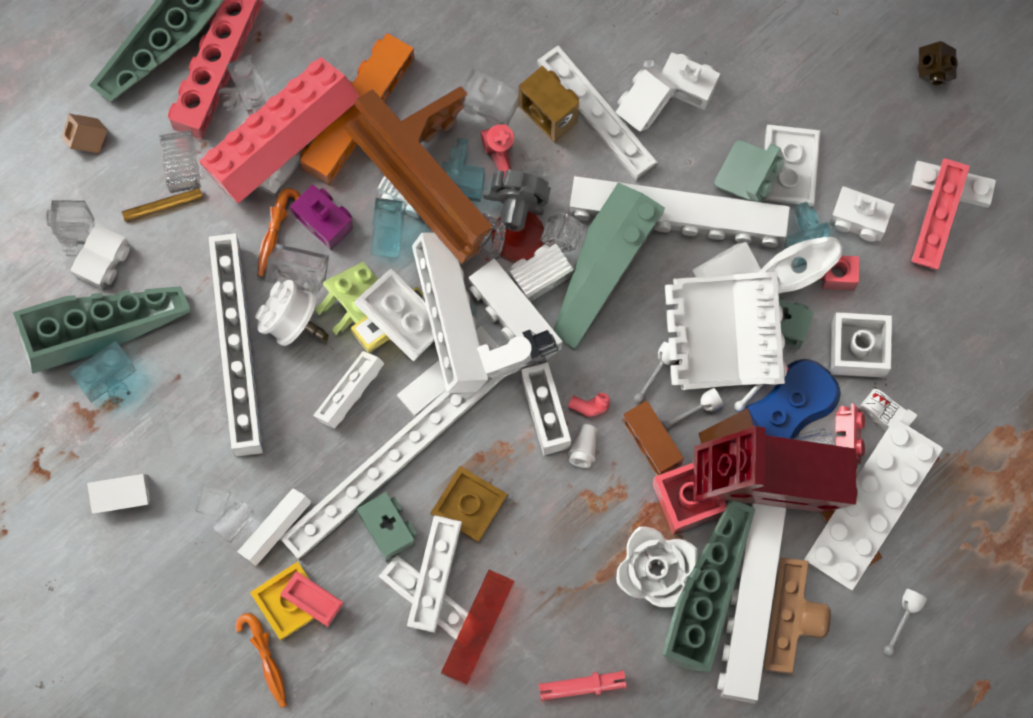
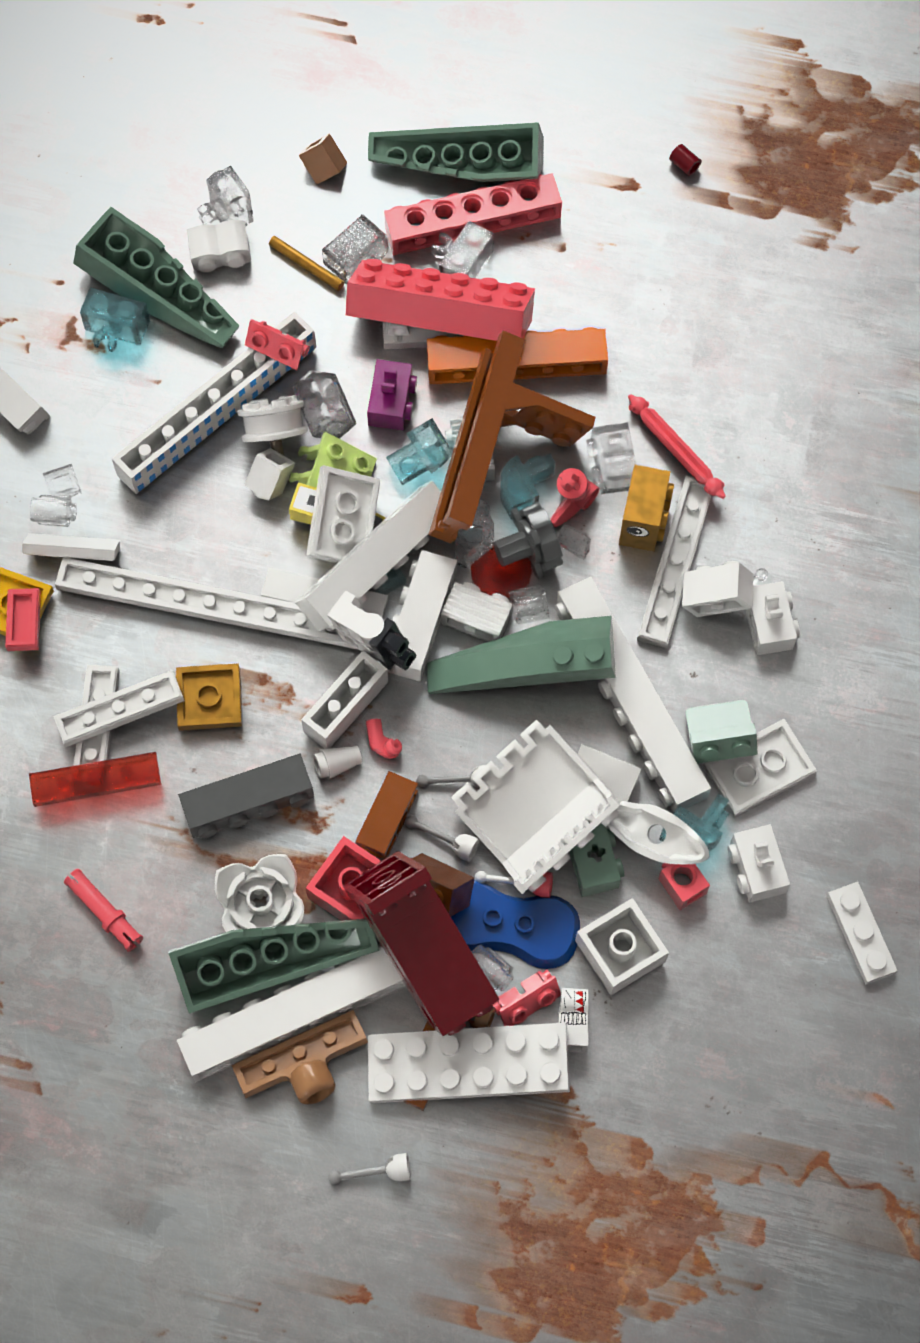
camera: 55 degrees right, 5 degrees down
orange piece [257,188,300,277] -> none
white plate [313,351,385,429] -> none
sand green brick [357,492,417,562] -> none
coral plate [911,158,970,270] -> none
none -> dark grey brick [178,753,314,839]
none -> coral hinge [244,319,310,370]
none -> white brick [244,448,295,501]
none -> coral wheel [628,394,726,499]

